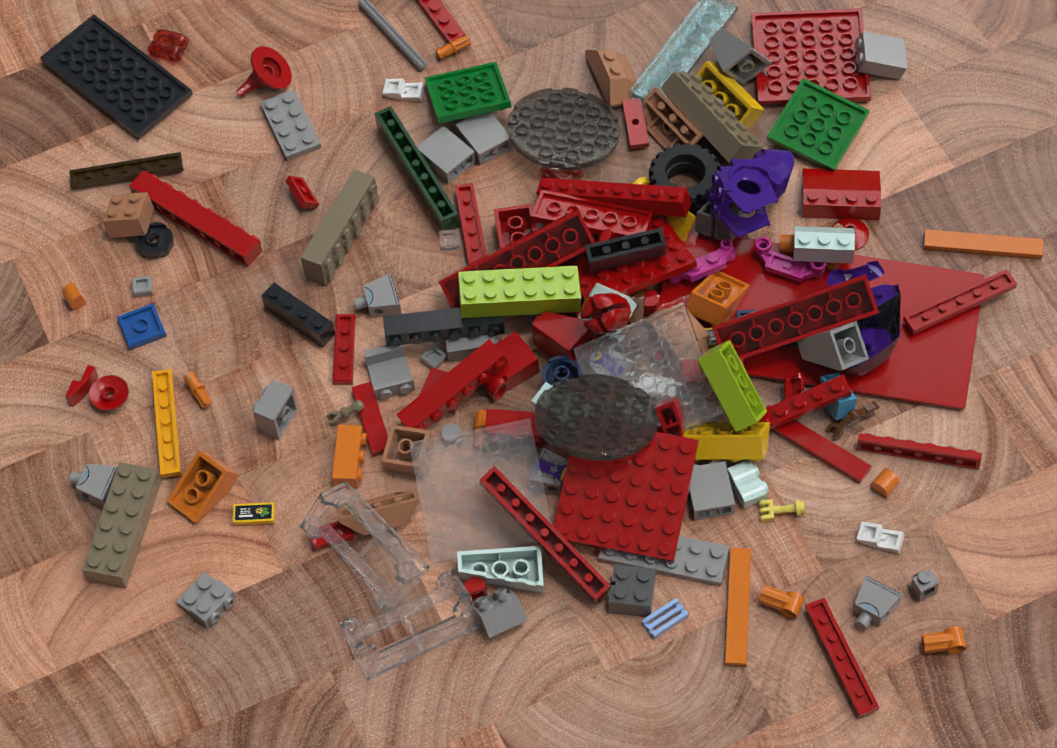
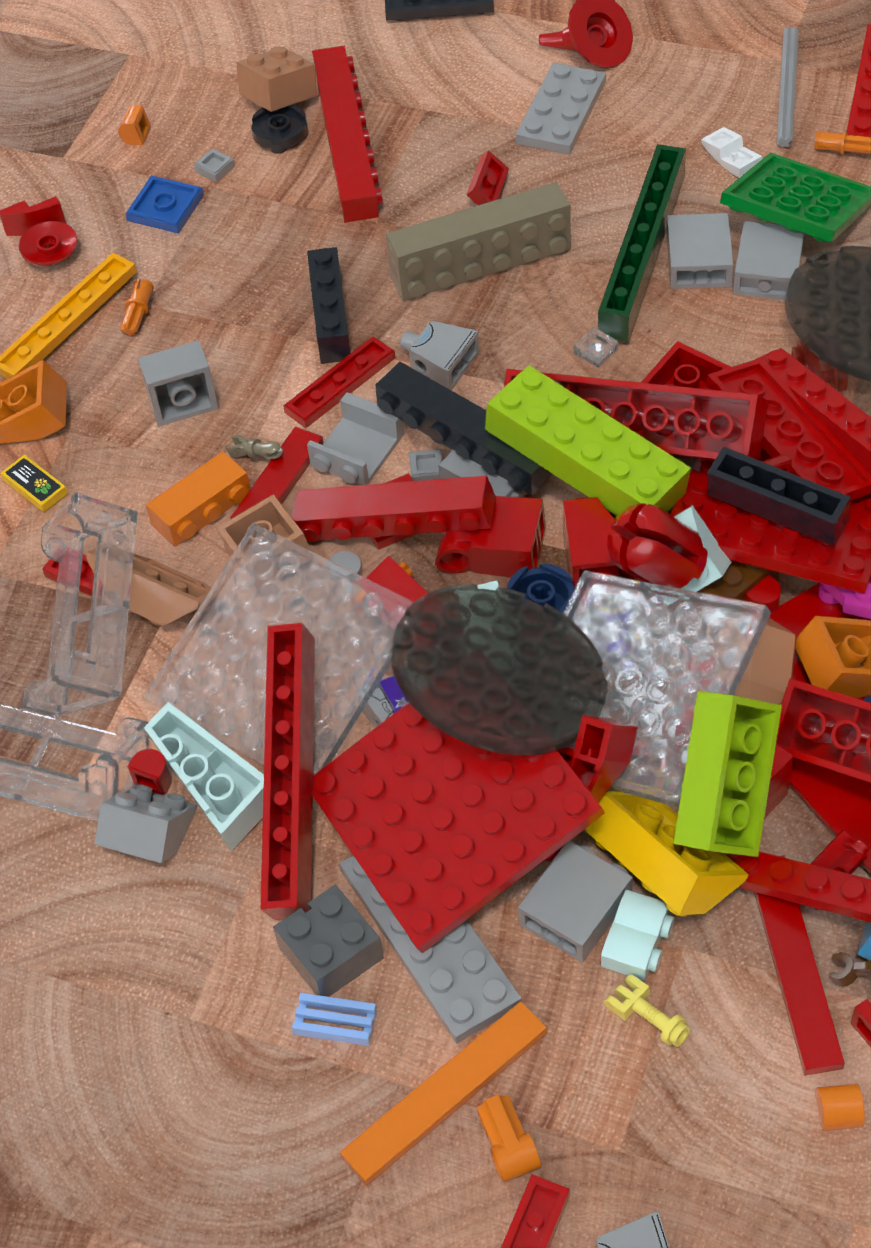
camera: 45 degrees right, 5 degrees down
dark brown plate [69,152,184,190] -> none
red plate [454,183,487,264] -> none
white slope [856,522,904,554] -> none

